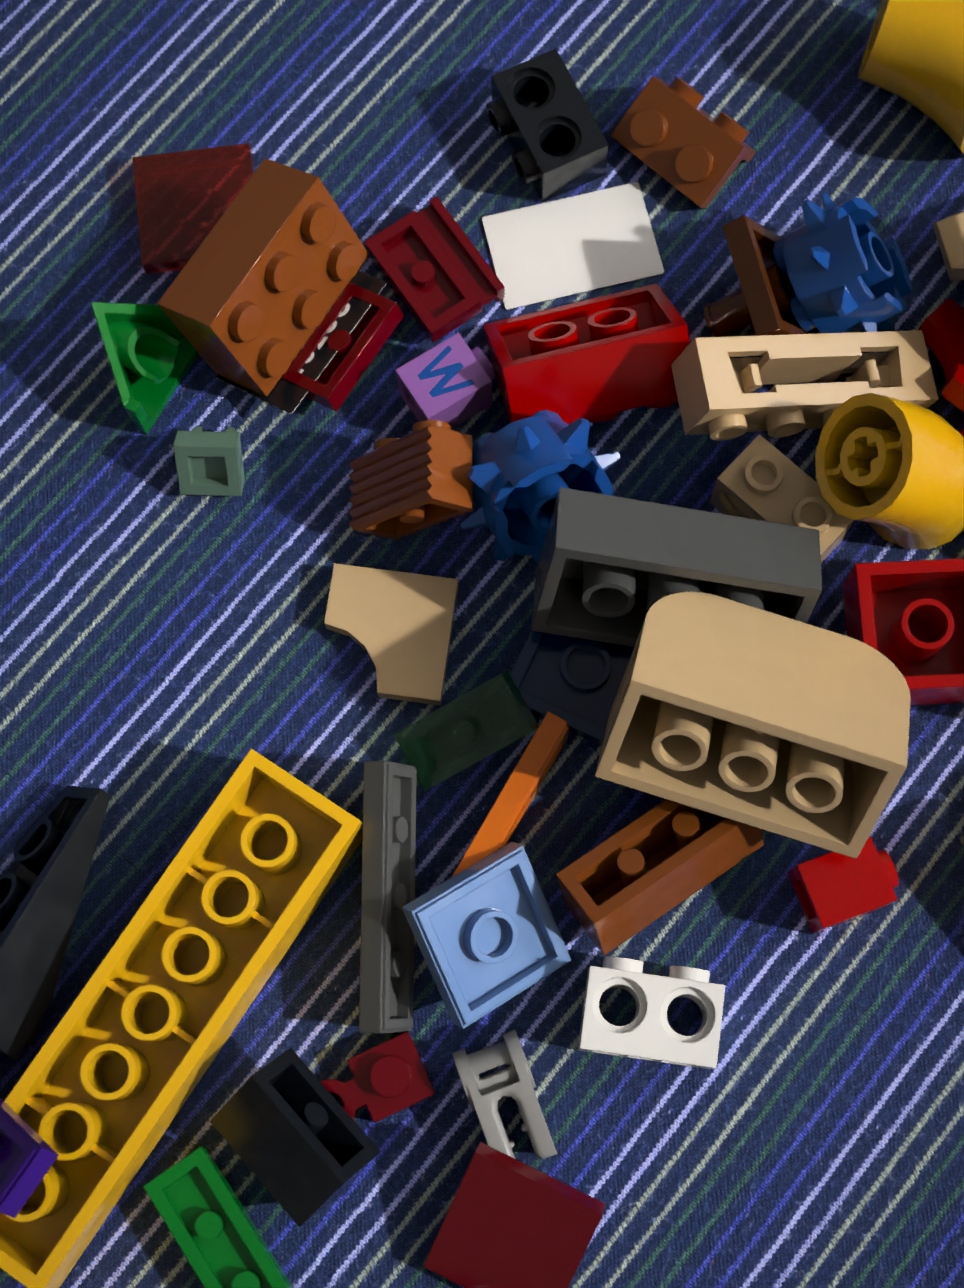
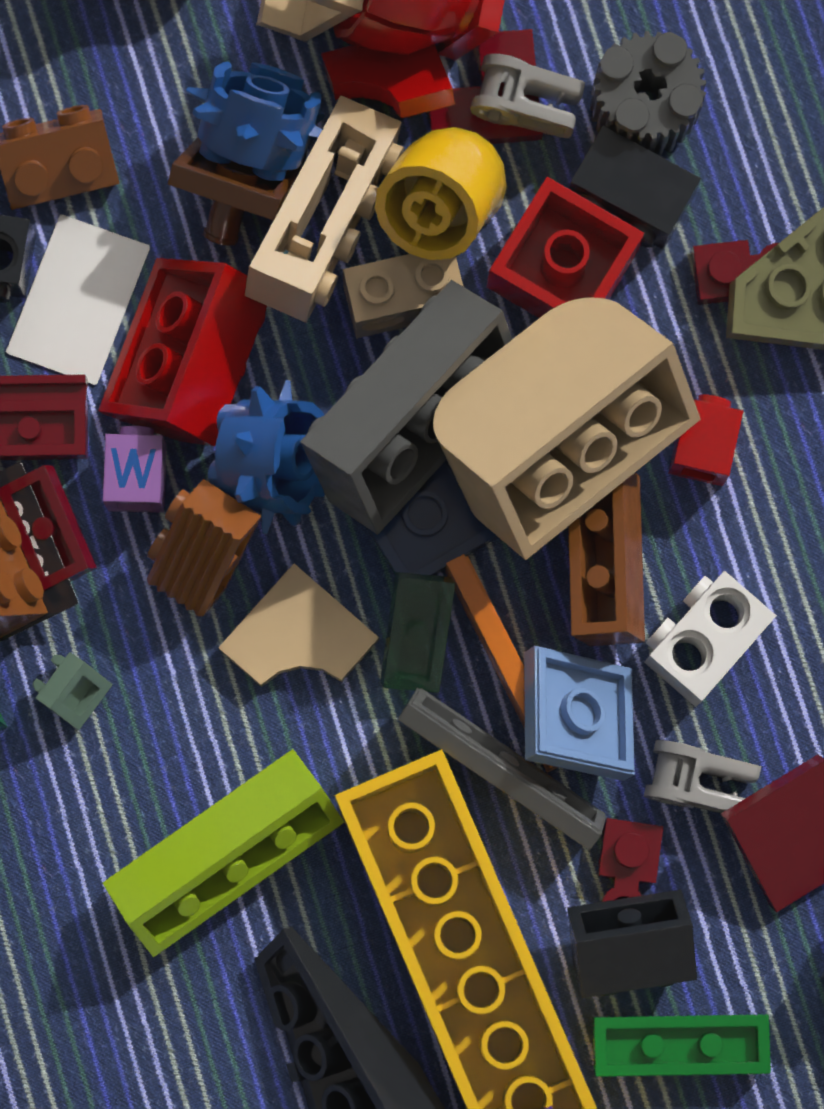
camera: 65 degrees left, 5 degrees up
none -> lime brick [102,749,344,958]

